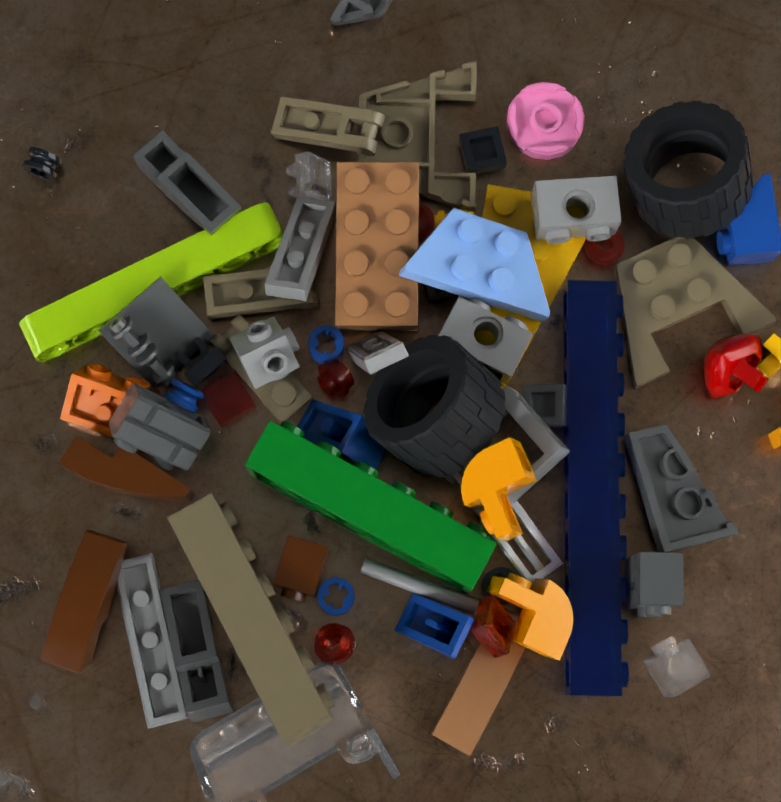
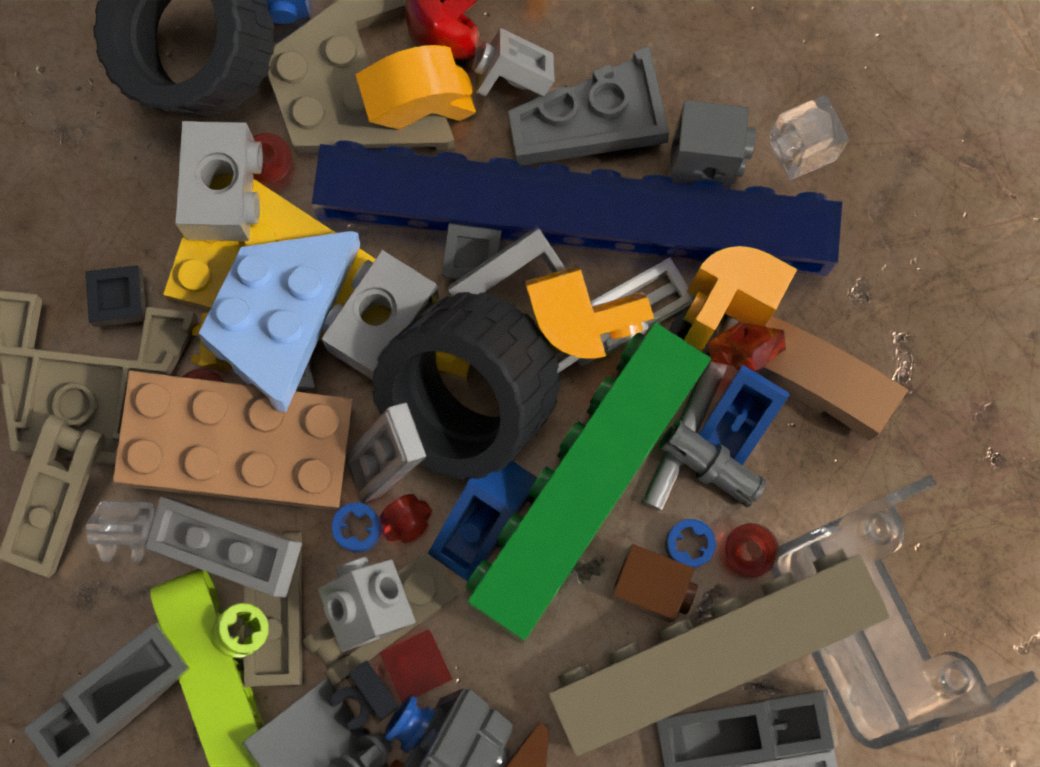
camera: 85 degrees left, 0 degrees up
bright pink tile [506,82,585,160] -> none
none -> lime bush [212,603,269,658]
none -> light orange brick [355,45,476,130]
none -> light grey bracket [472,28,555,96]
none -> dark grey pin [659,419,766,508]

